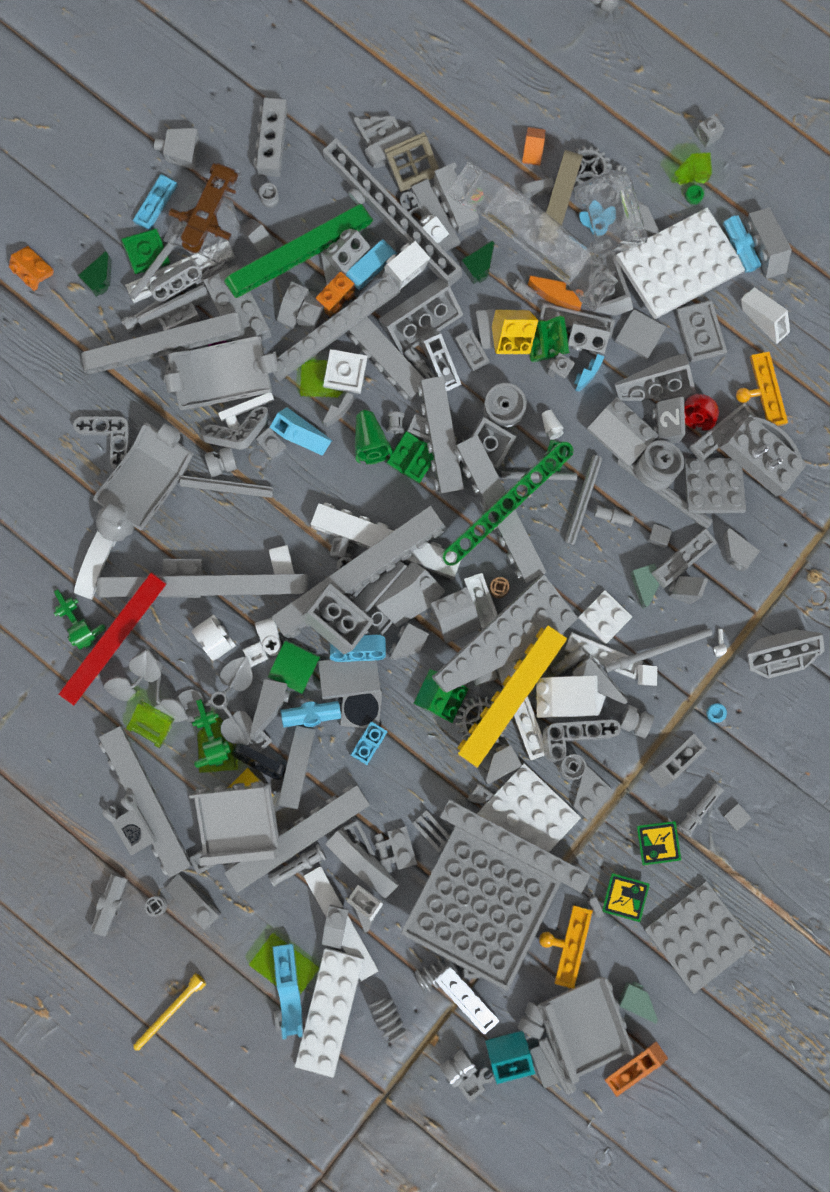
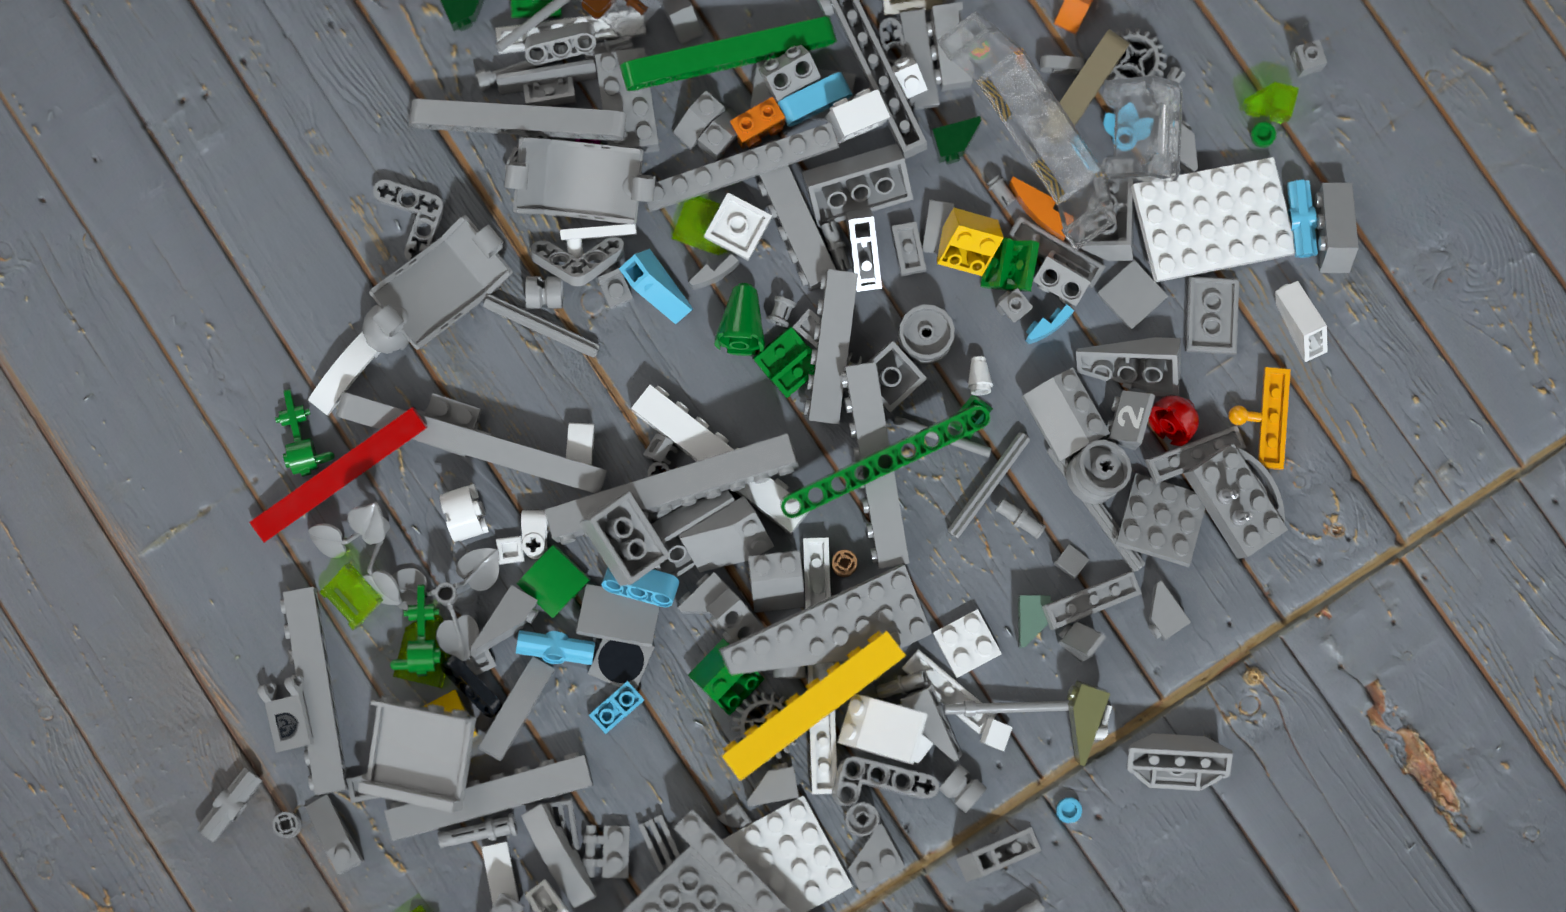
camera: 20 degrees right, 0 degrees up
none -> light grey brick [706,588,764,644]
none -> olive slope [1067,680,1110,766]

